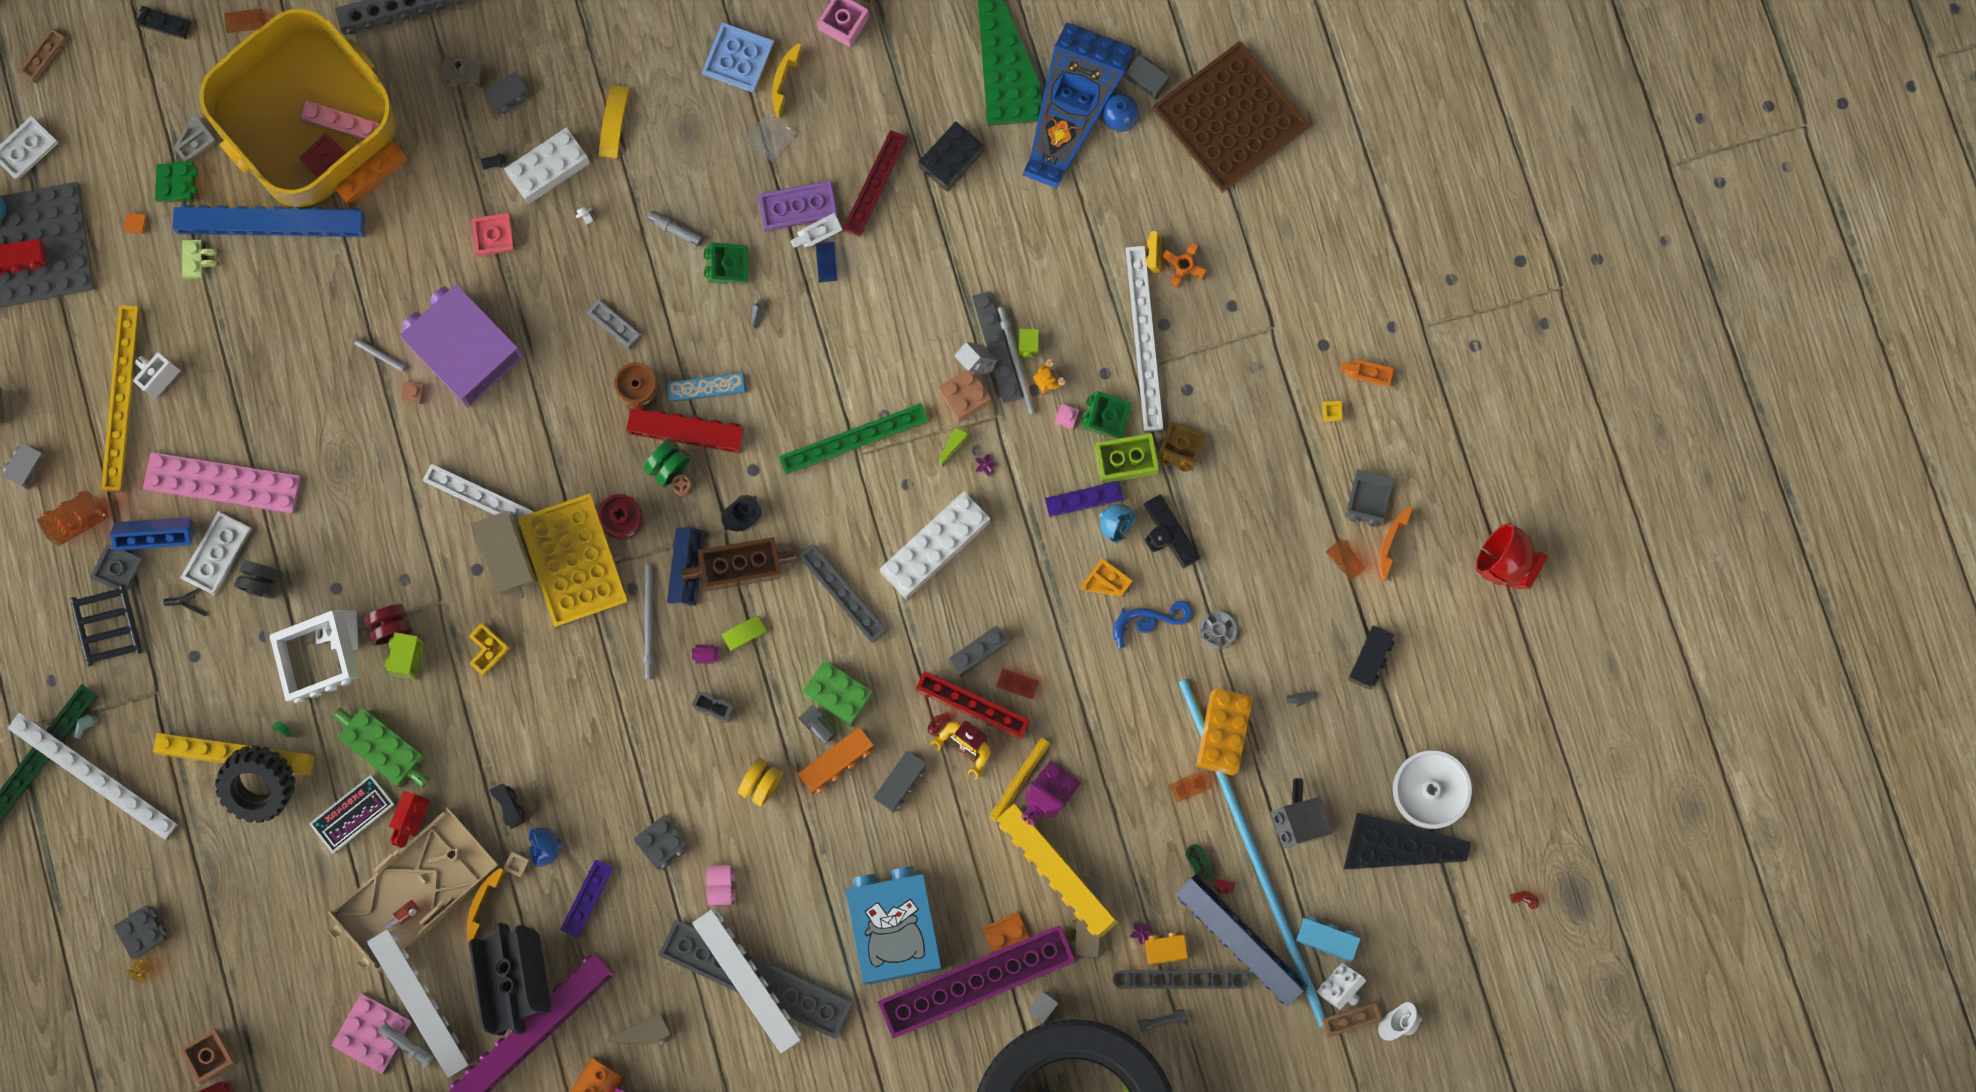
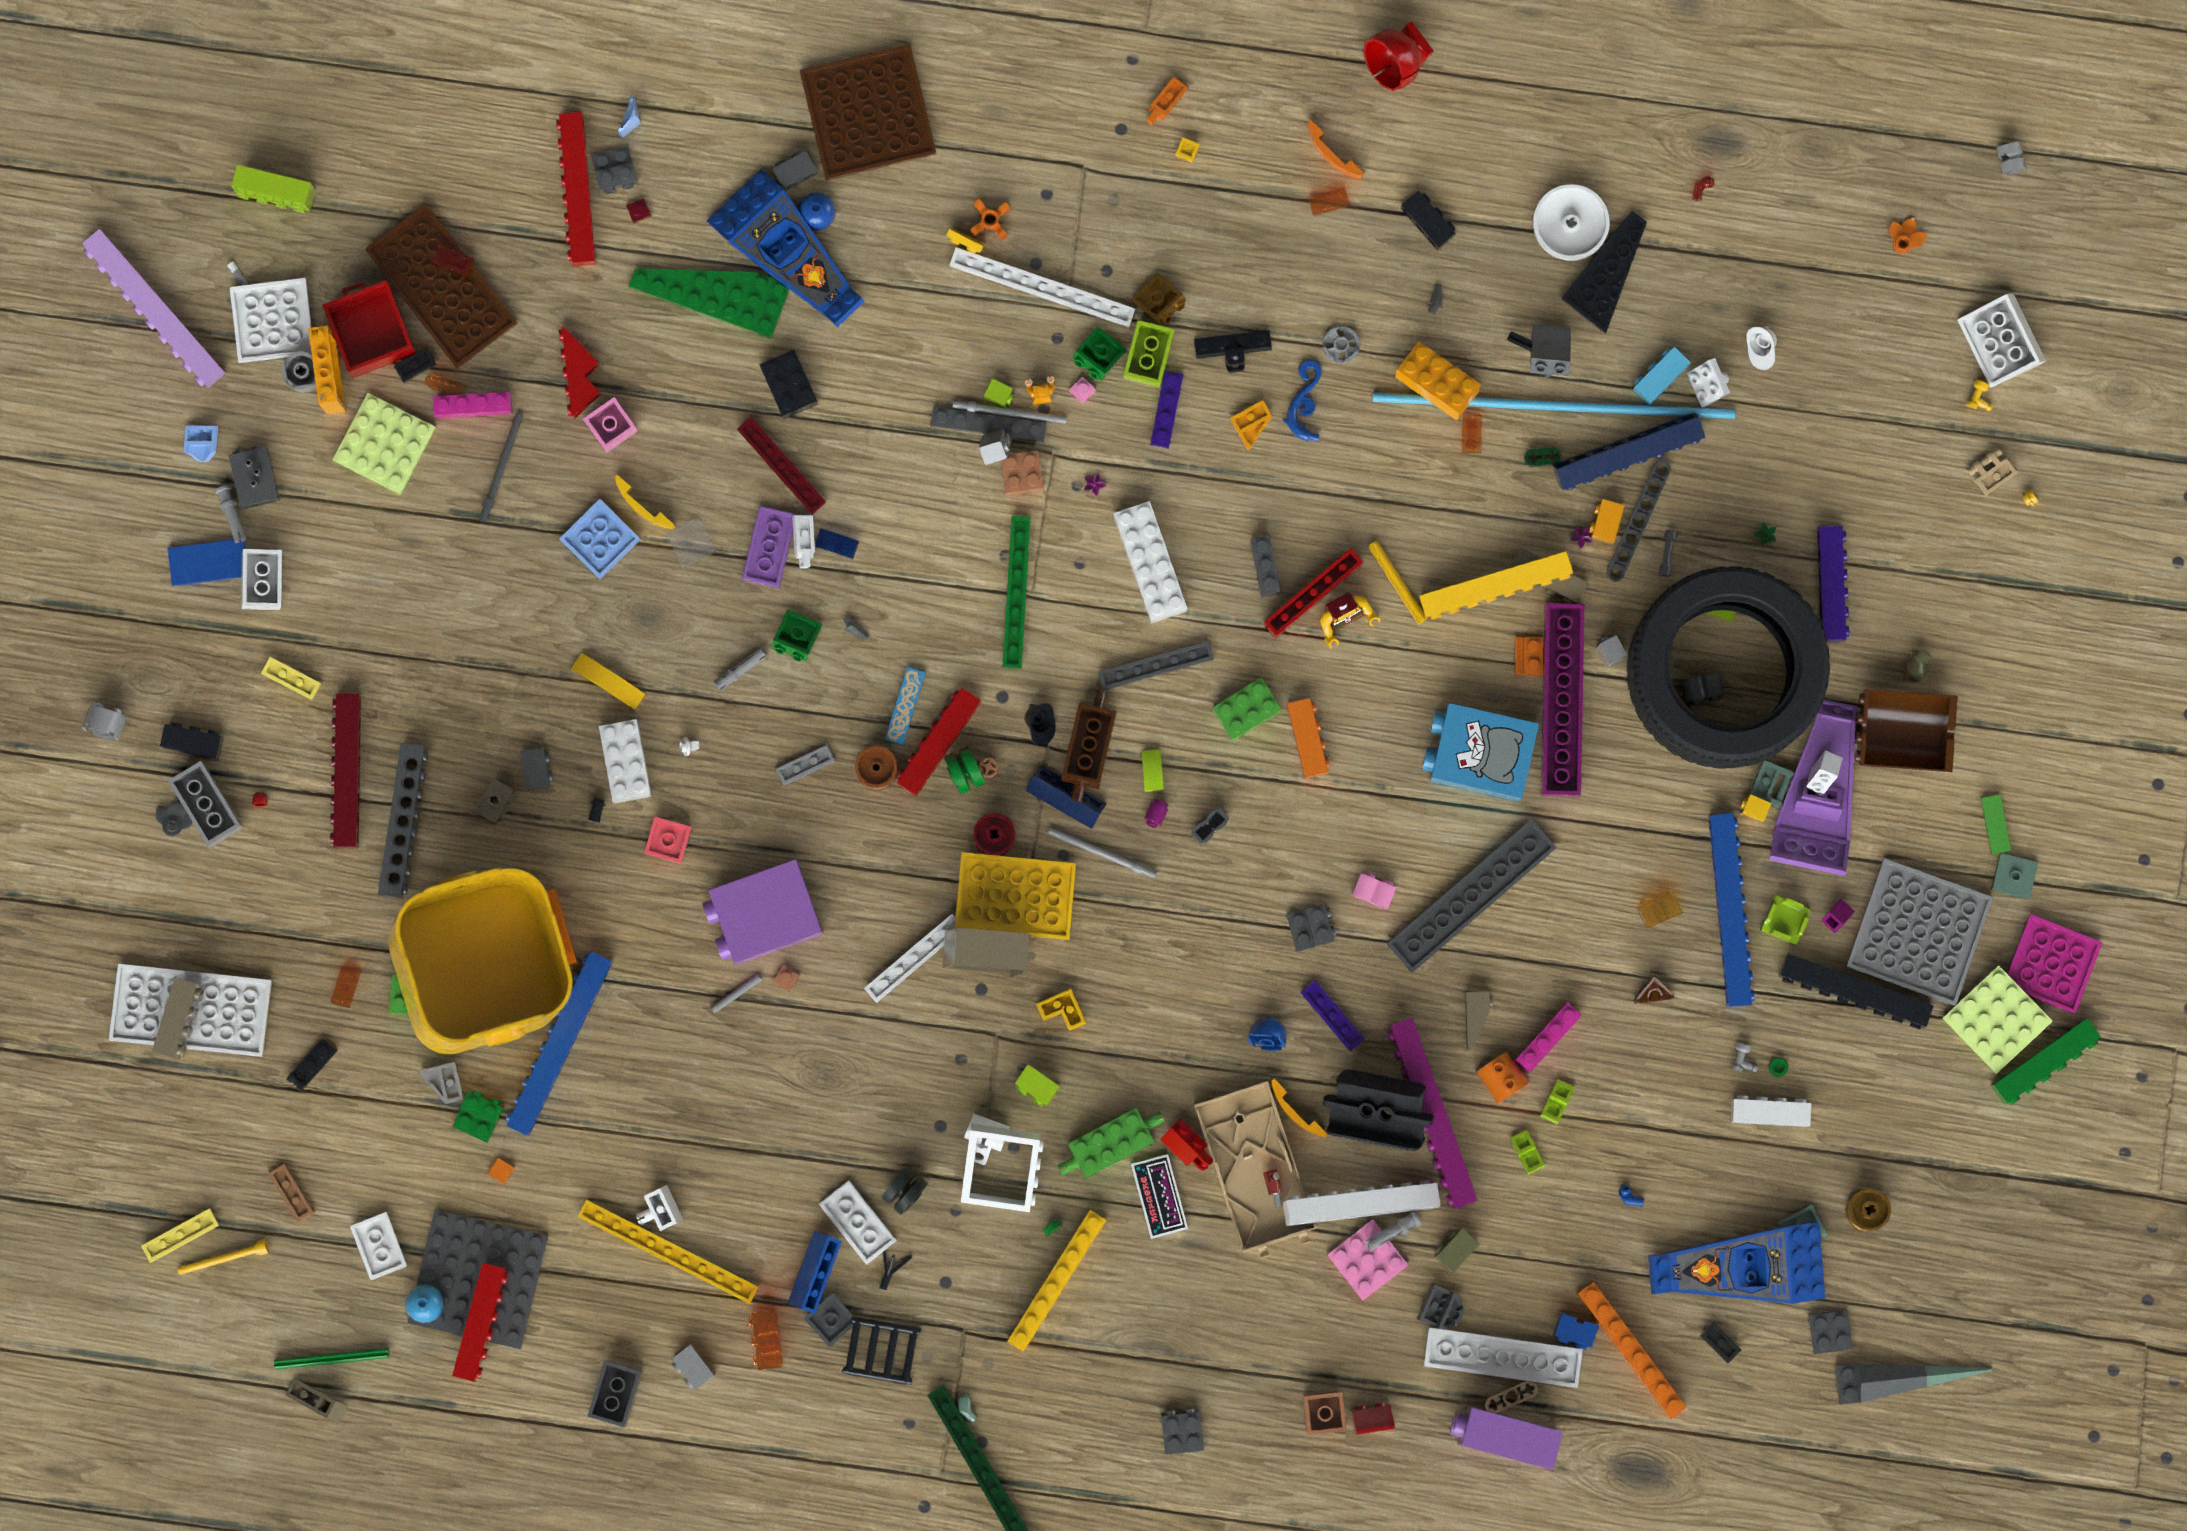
camera: 70 degrees left, 5 degrees up
white plate [7,713,178,840] -> none
clear yellow wheel [125,957,152,984] -> none
bright pink plate [143,452,301,514] -> none
yellowish green hinge [182,240,217,279] -> none
black tyre [215,745,295,823] -> none
red plate [299,132,346,178] -> none
bright pink arch [300,101,380,141] -> none
dark red wheel [363,604,413,646] -> none
black brick [489,783,526,829] -> none
tan plate [503,852,530,878] -> none
white brick [692,909,802,1054] -> none
yellow wheel [738,757,783,807] -> none
dark grey piece [798,705,837,744] -> none
dark grey brick [873,750,927,813] -> none
clear red arm [927,712,952,736] -> none
lime slope [939,427,968,466] -> none
clear red plate [996,668,1039,700] -> none
magenta plate [1021,760,1081,826] -> none
dark azure cylinder [1099,504,1136,543] -> none
dark red plate [1213,879,1235,894] -> none
medium nougat tile [1321,1001,1383,1038] -> none
dark grey panel [1345,469,1395,527] -> none

